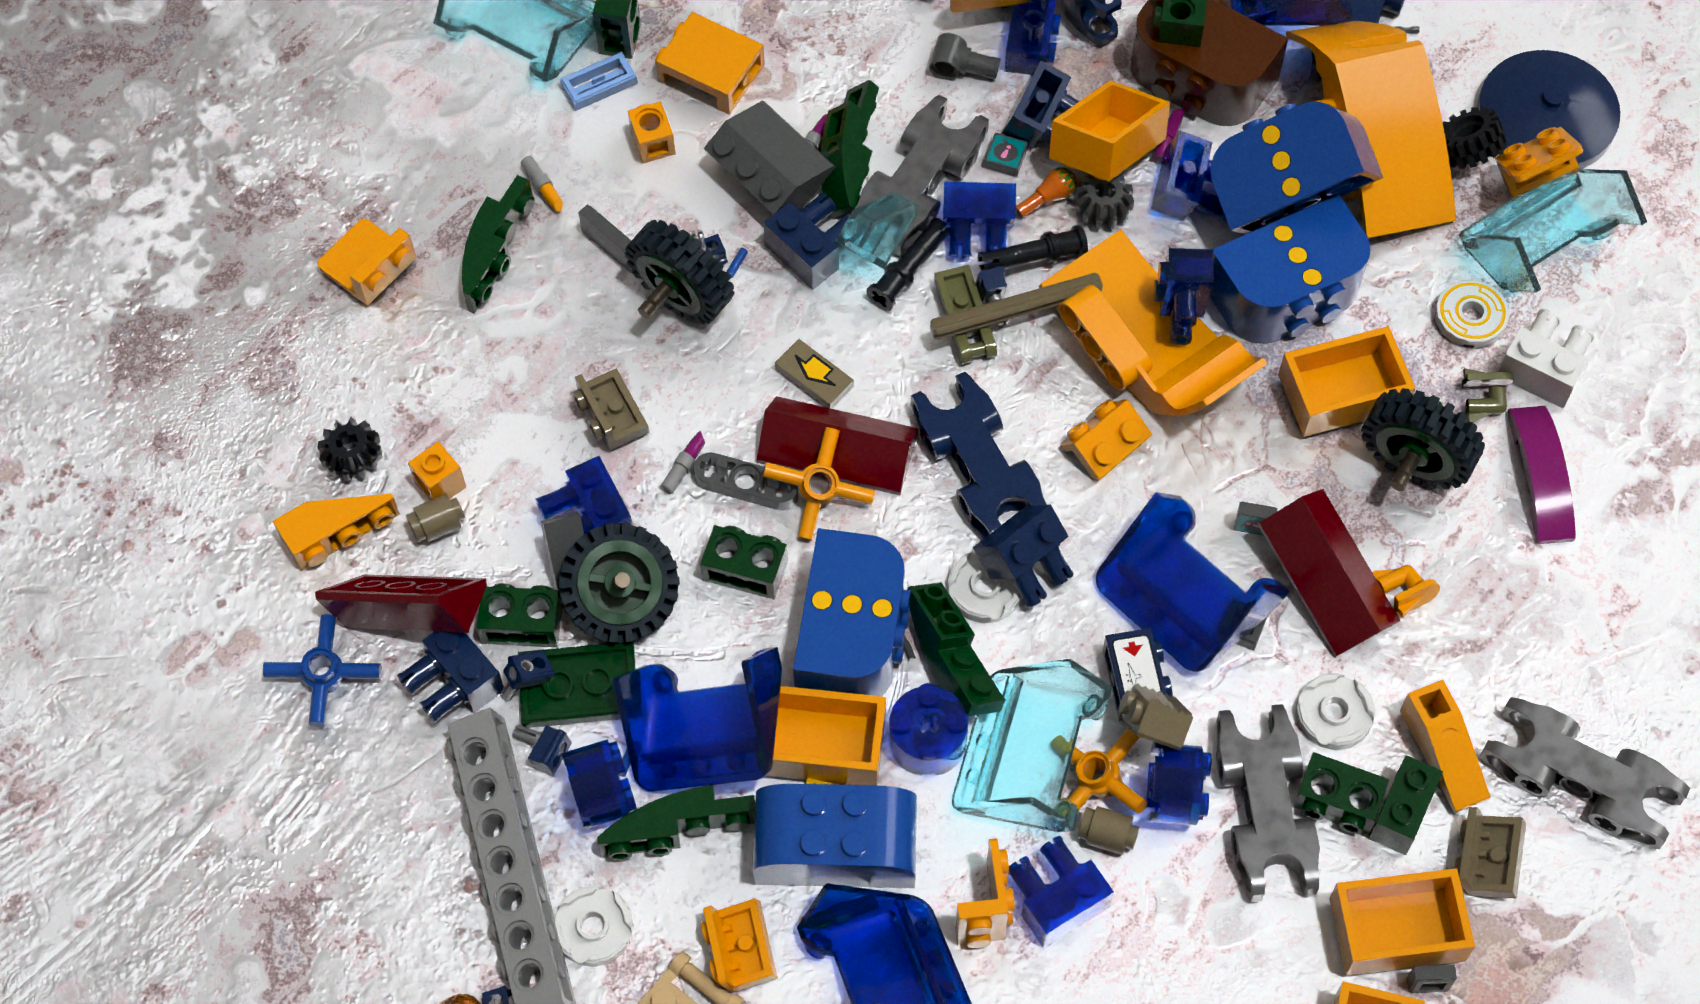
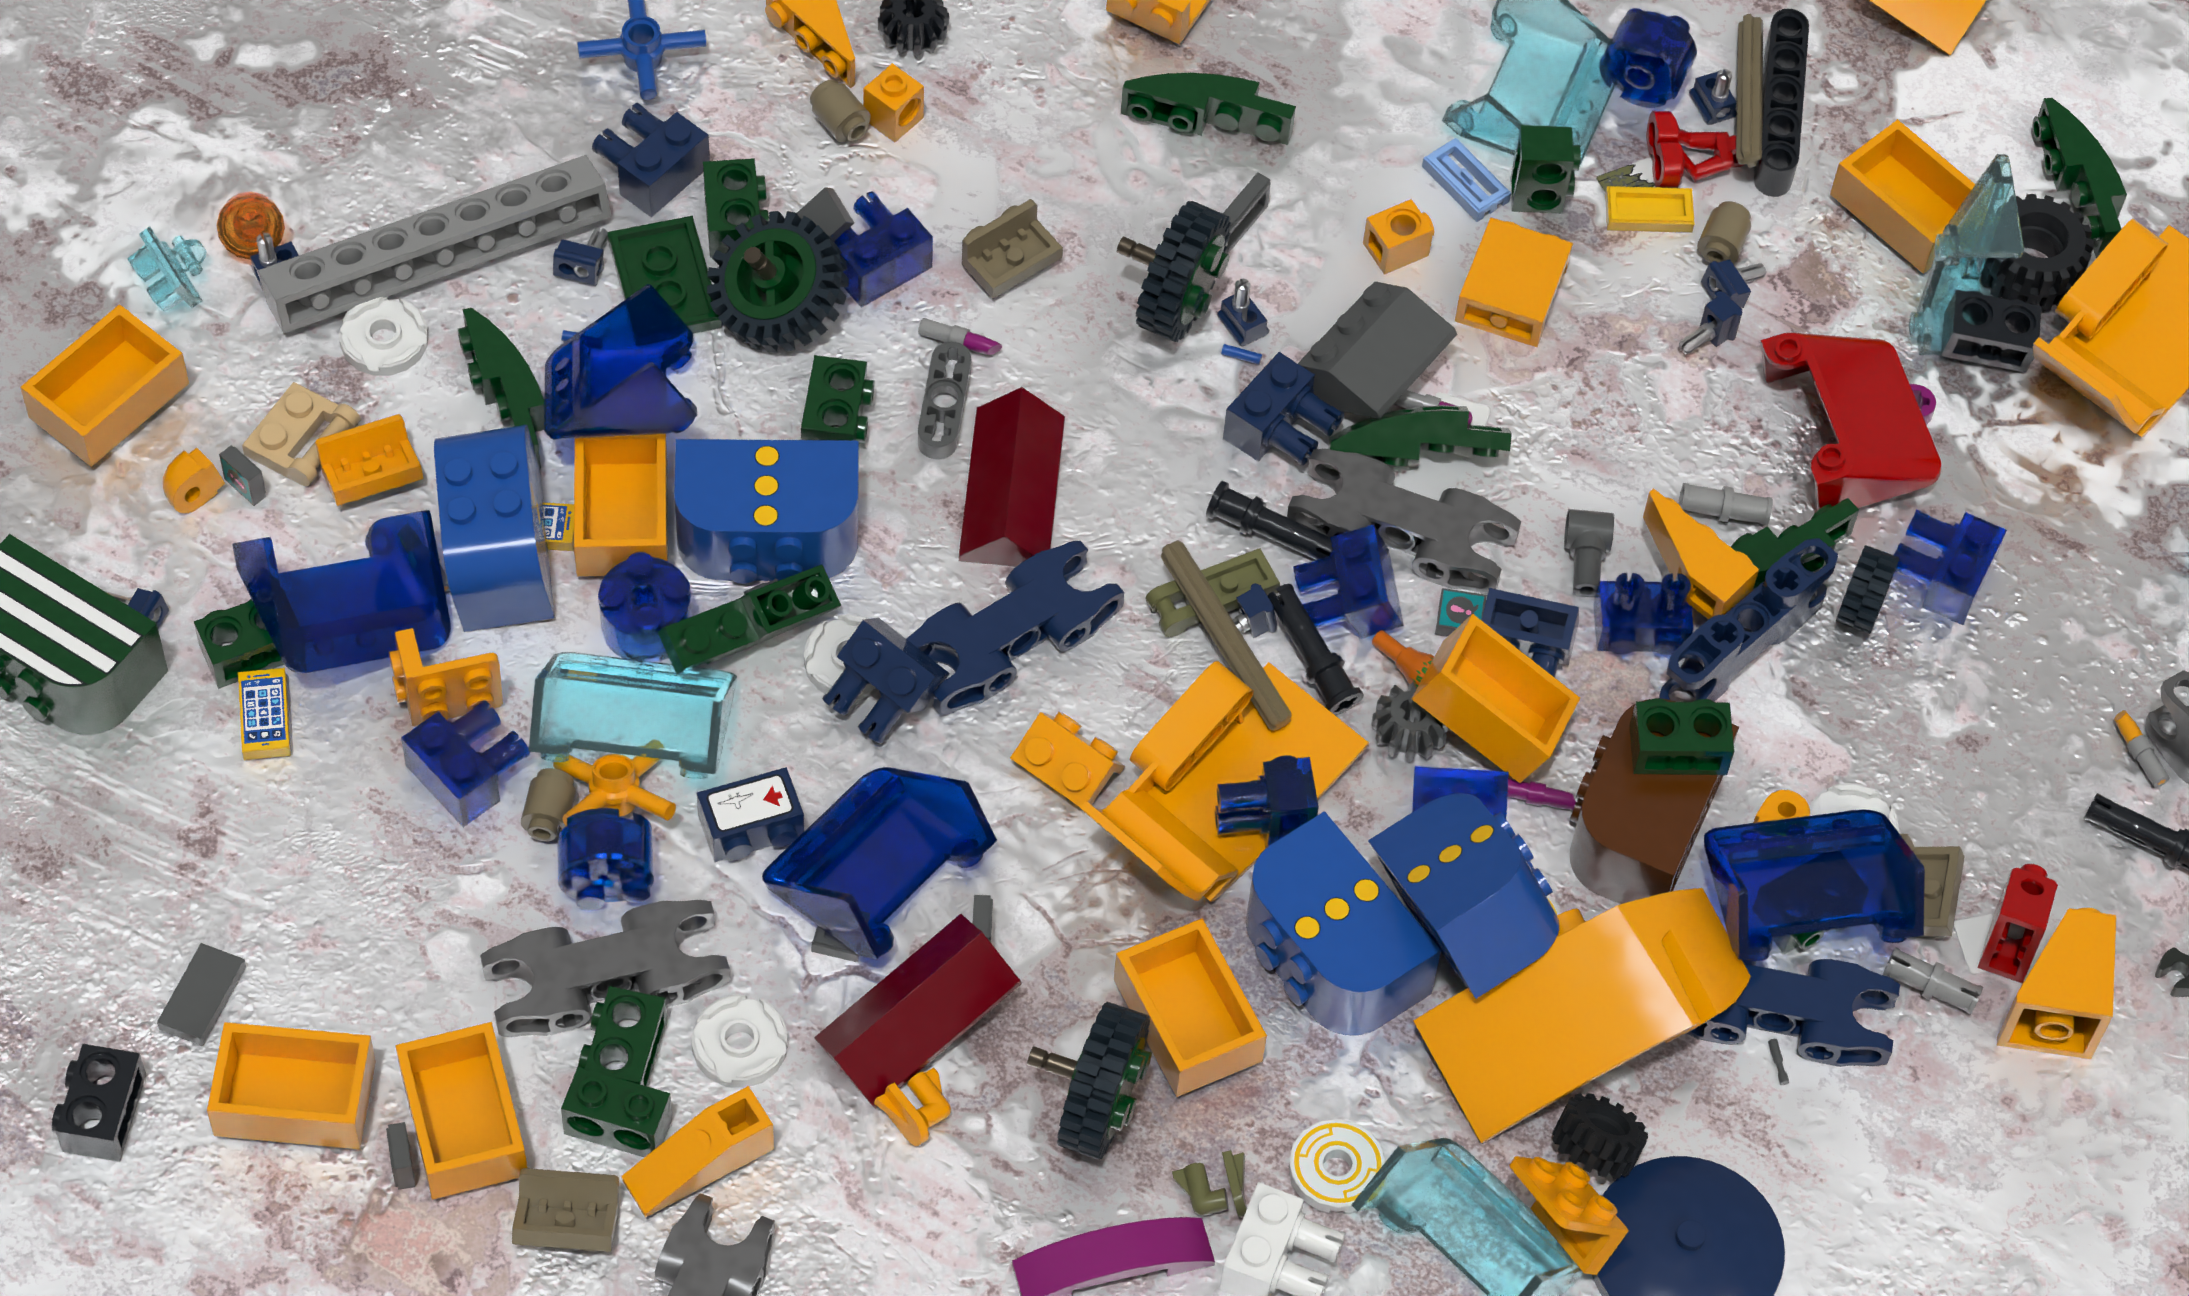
camera: 75 degrees right, 5 degrees down
dark red slope [315,574,487,633] -> none
dark blue piece [500,650,554,701] -> none
piece [521,156,563,212] -> none
clear blue brick [562,739,637,830] -> none
light orange bar [762,427,875,540] -> none
dark tan tile [775,339,854,409] -> none
clear light blue slope [836,192,920,269] -> none
dark tan brick [1119,683,1193,751] -> none

